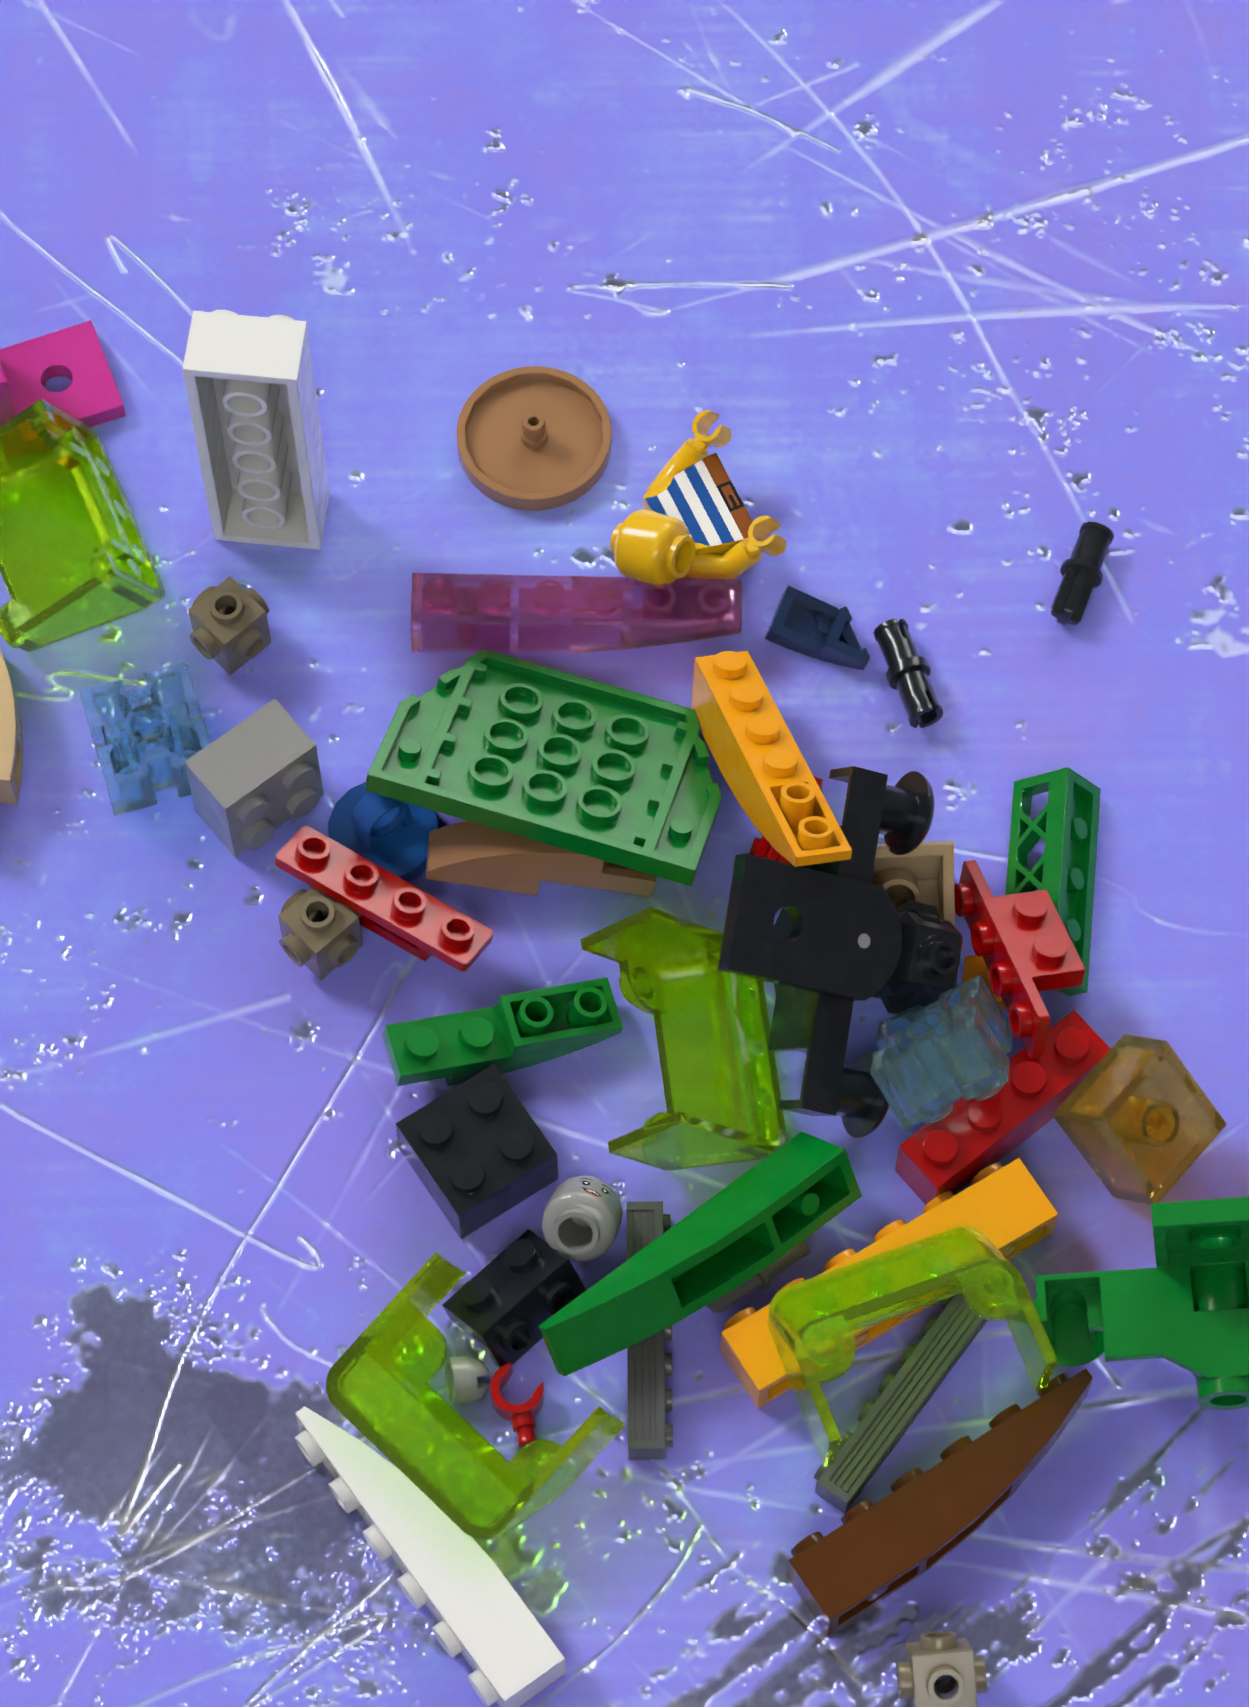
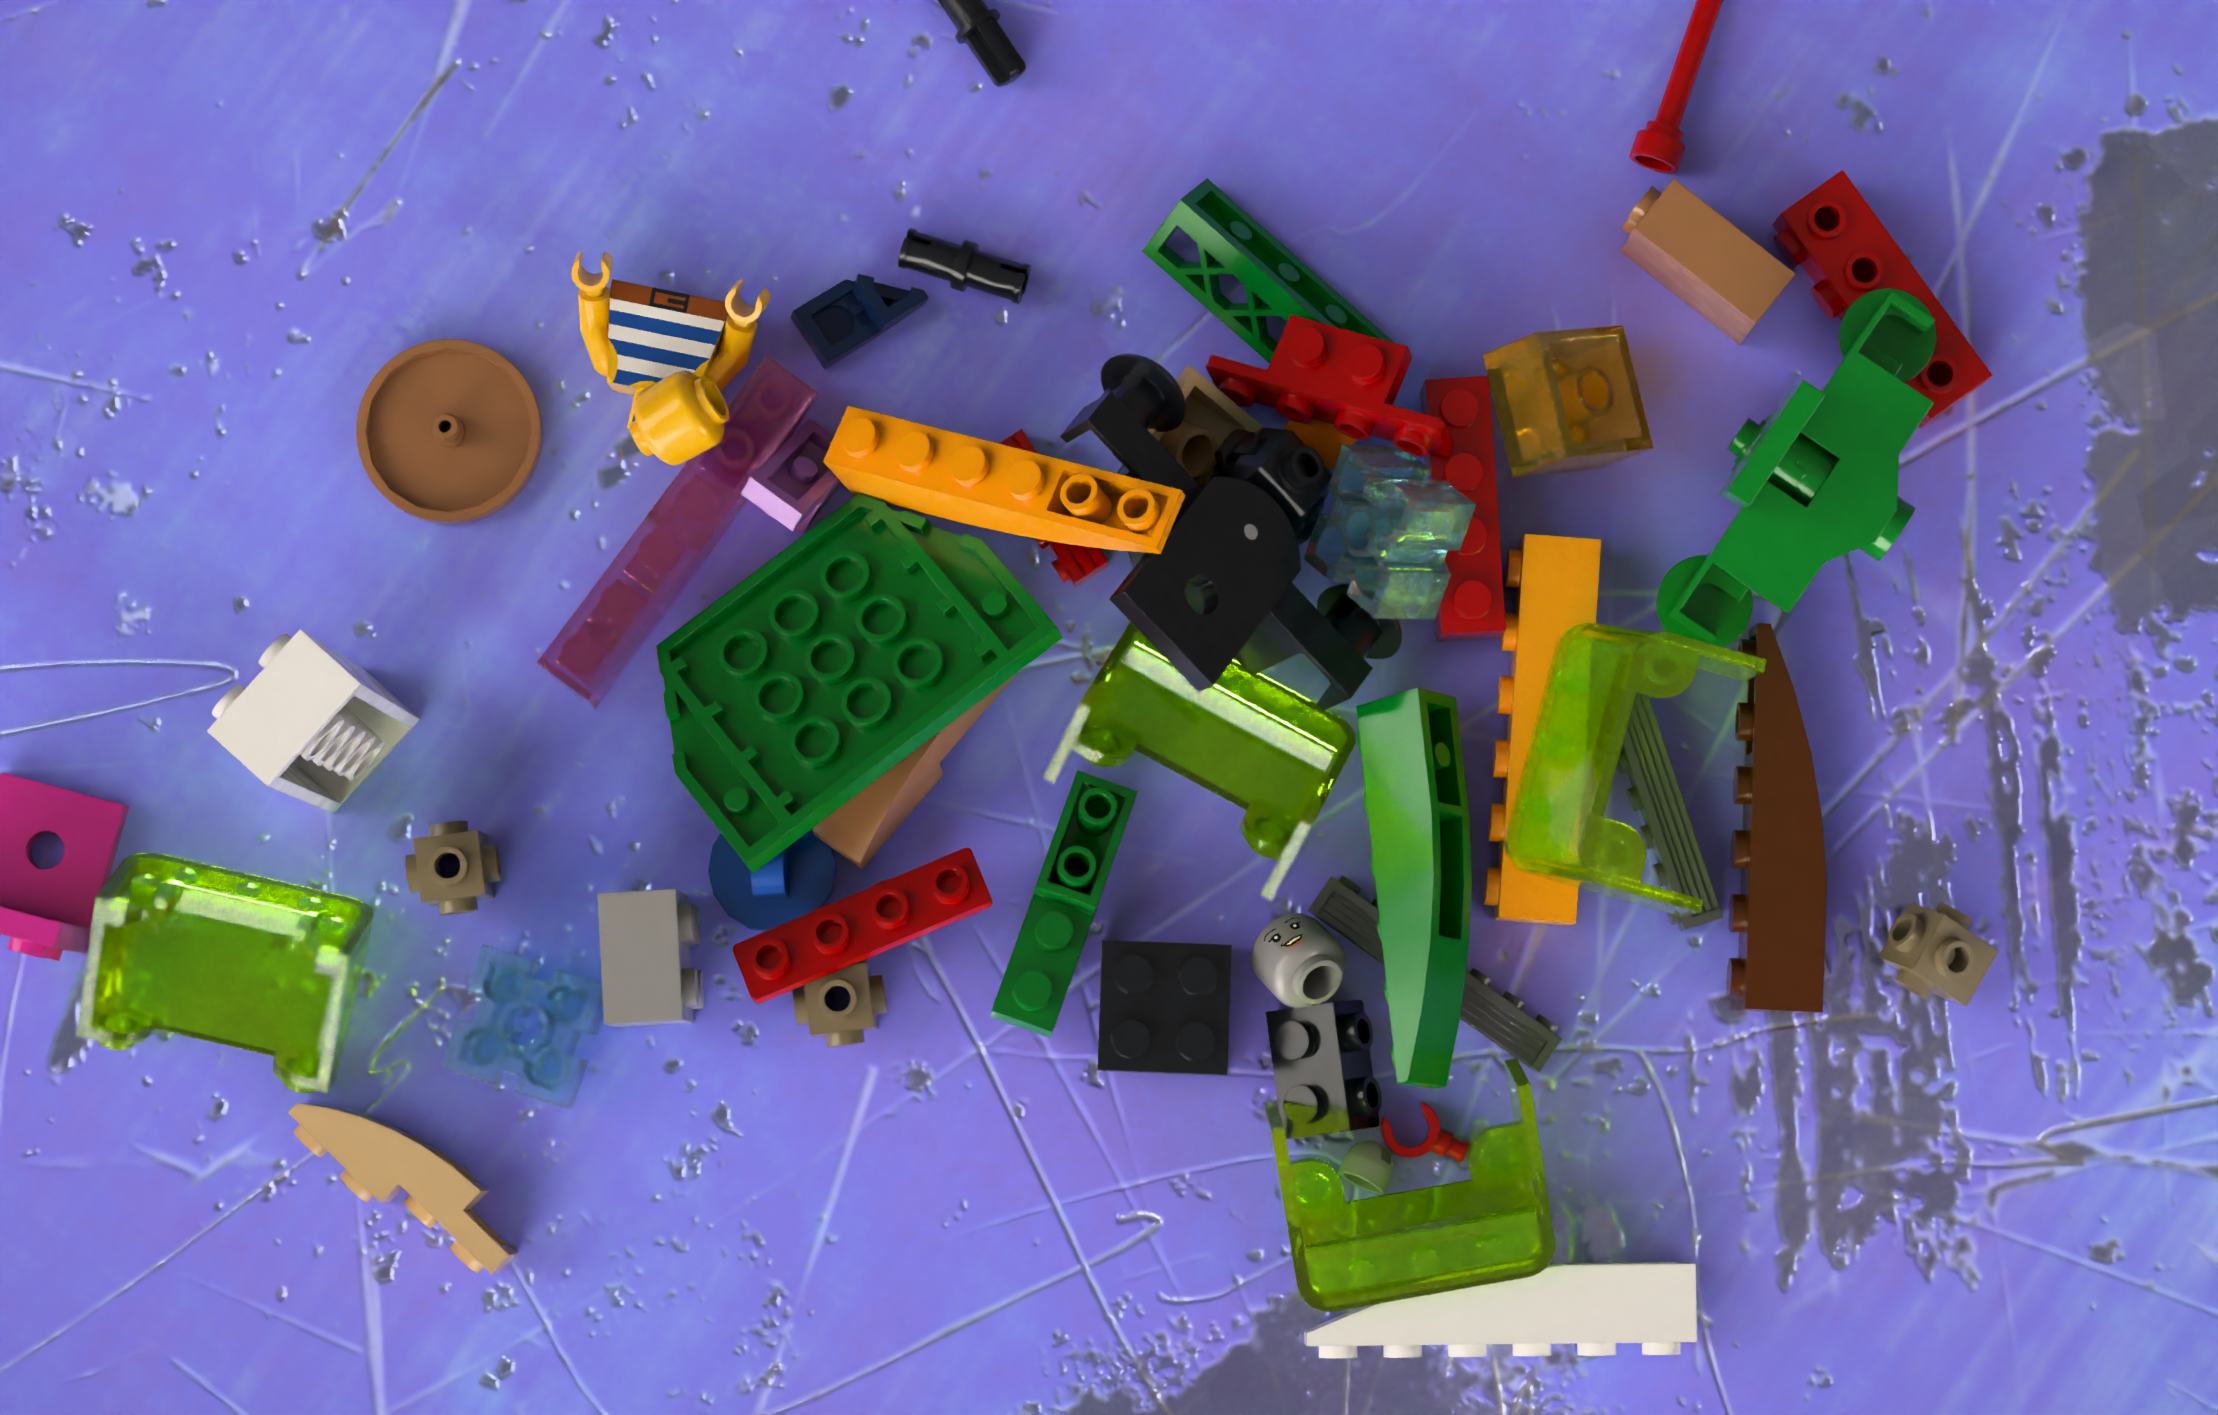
camera: 55 degrees left, 20 degrees up
none -> medium lavender slope [741,418,842,533]

